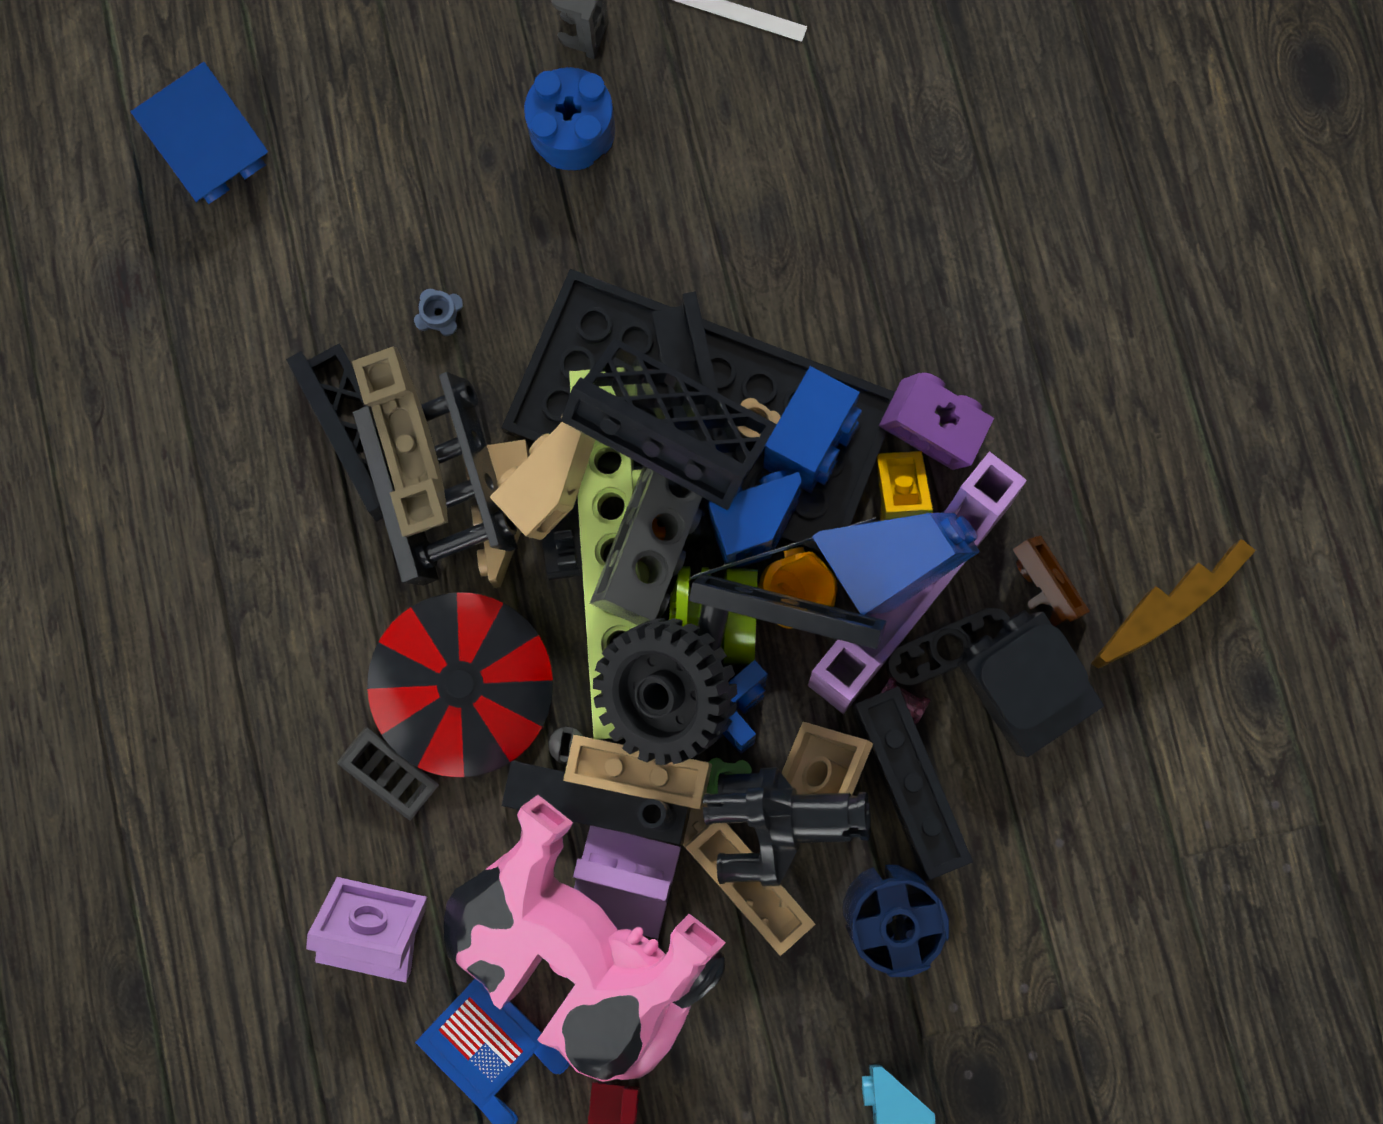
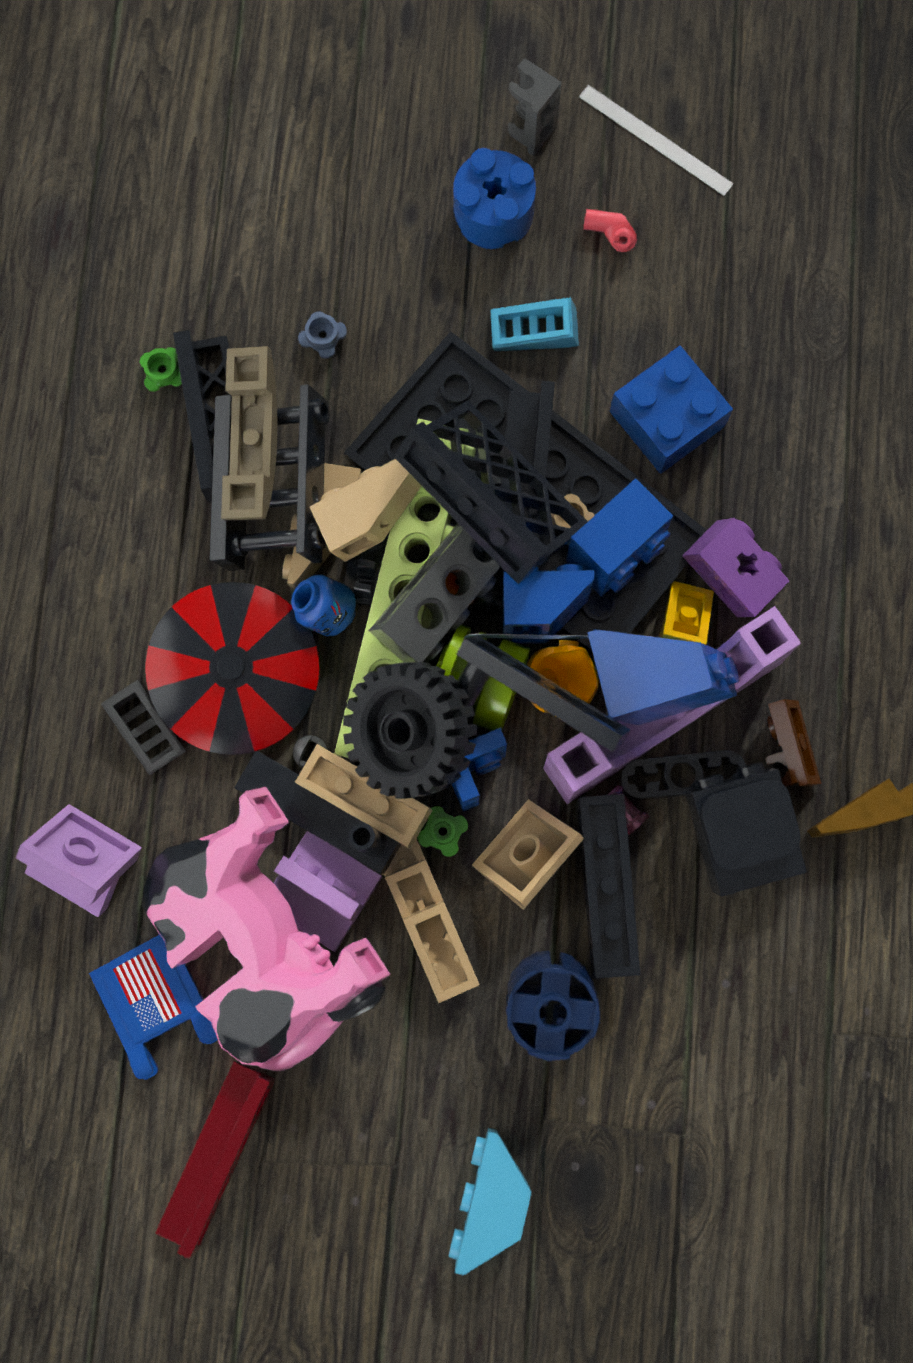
camera: 15 degrees right, 0 degrees up
blue slope [130,62,268,204] -> none
black wheel [703,767,871,886] -> none
none -> bright green plate [140,348,182,392]
none -> blue head [291,574,356,636]
none -> medium azure slope [490,297,579,351]
none -> coral arm [583,209,637,252]
none -> blue brick [609,345,733,474]

